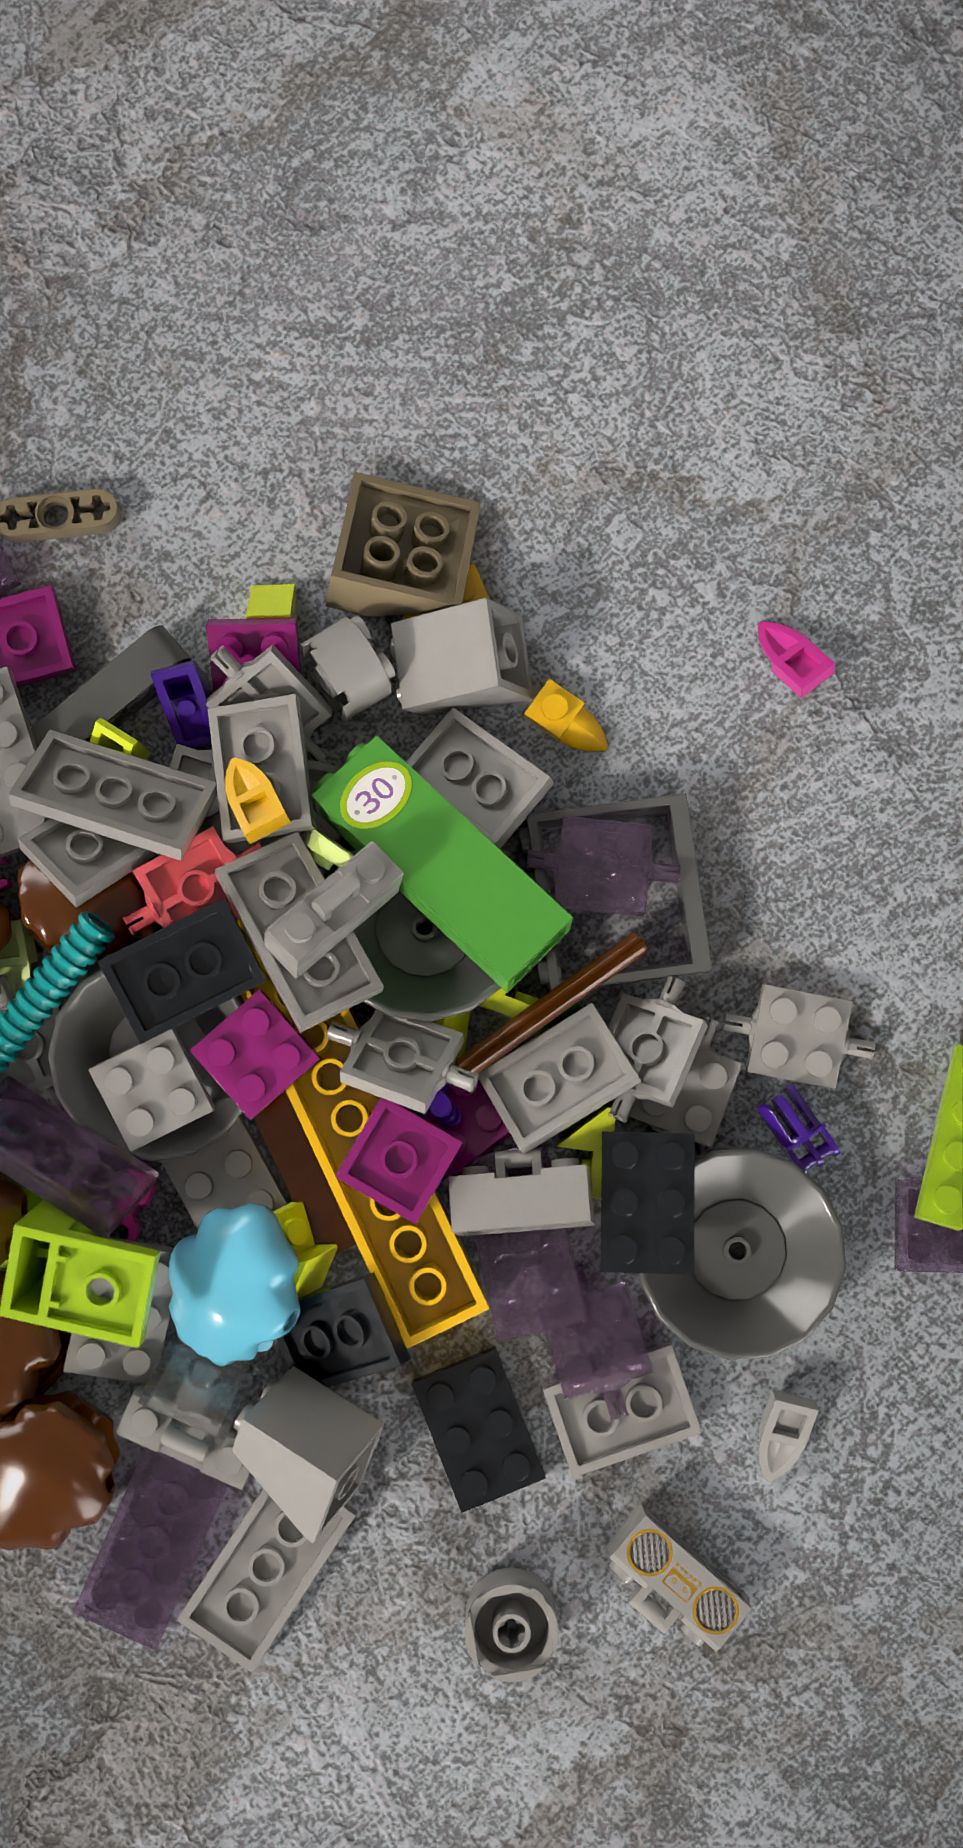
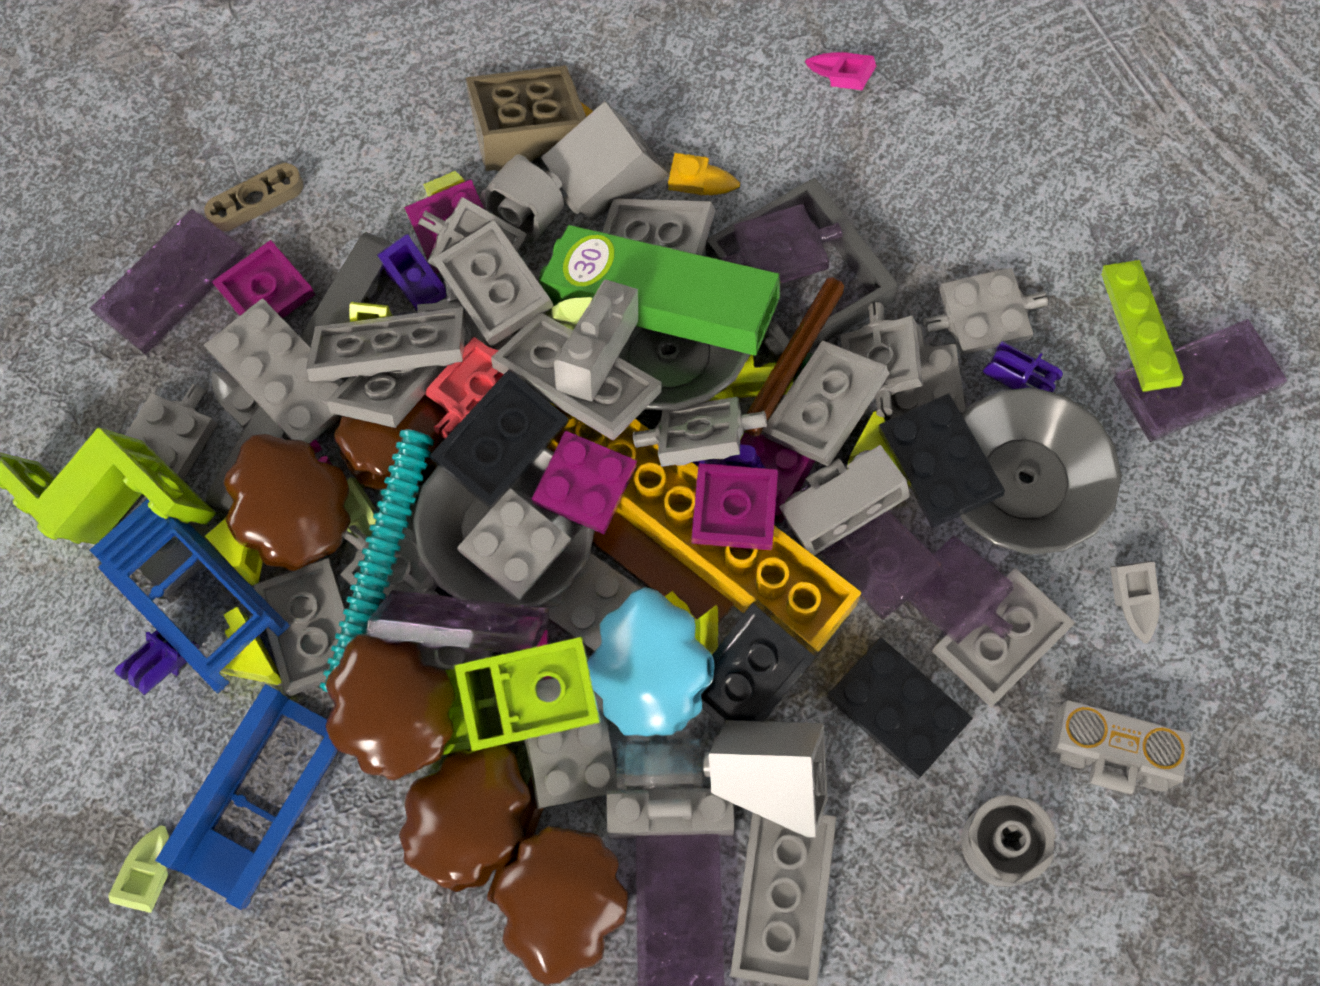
camera: 25 degrees left, 15 degrees down
yellow plate [225,757,291,844] -> none

